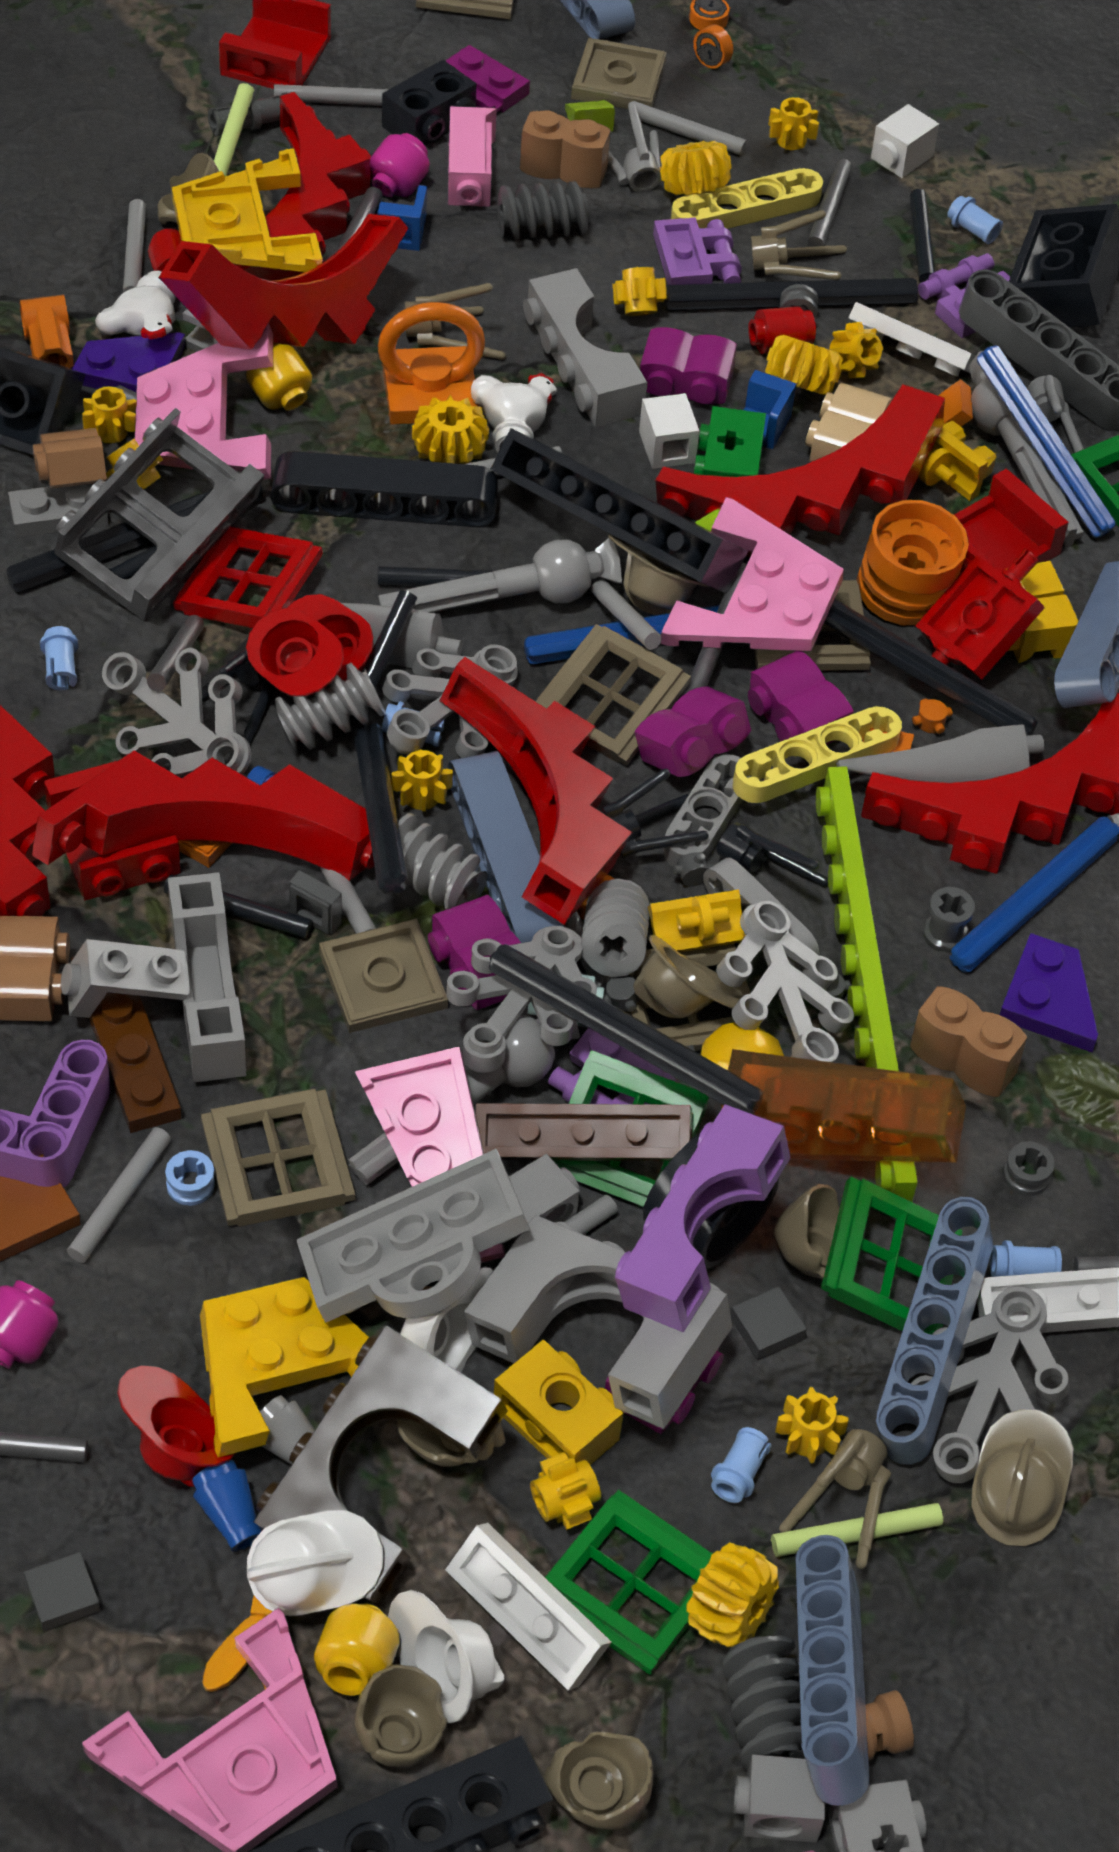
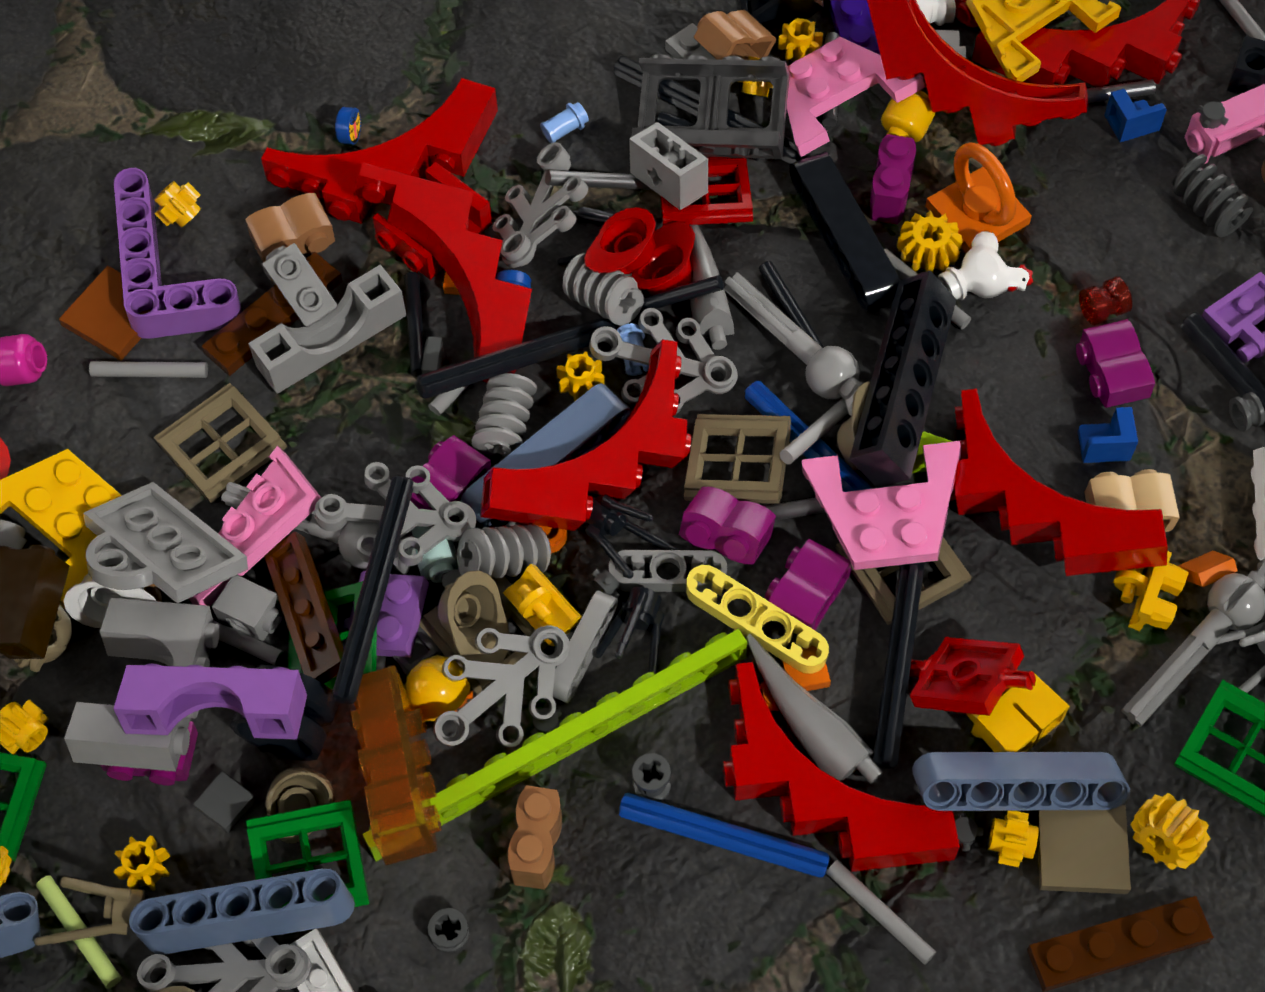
camera: 70 degrees right, 10 degrees up
light blue bush [165,1150,215,1206] -> none
dark tan tile [319,919,448,1033] -> none
dark pink head [370,133,430,197] -> none
dark tan plant [405,283,506,360] -> none
yellow brick [493,1339,623,1465] -> none
light grey arch [523,268,647,427] -> none
yellow gear [613,267,667,316] -> none
white brick [639,393,699,469] -> none
green brick [694,406,766,477] -> none
light blue pin [711,1427,772,1503] -> none
red brick [748,306,816,354] -> none
yellow gear [765,335,843,395] -> none
yellow gear [829,322,883,378] -> none
orange wheel [856,500,969,625] -> none
orange piece [912,699,953,734] -> none
red panel [954,468,1069,575] -> none
axle [977,345,1116,538] -> none
light blue pin [990,1240,1062,1277] -> none
dark purple wing [1000,933,1098,1052] -> none
none -> light grey brick [629,122,708,210]
none -> magenta brick [869,134,916,224]
none -> clear red wheel [1078,276,1132,326]
none -> dark grey piece [1196,101,1228,129]

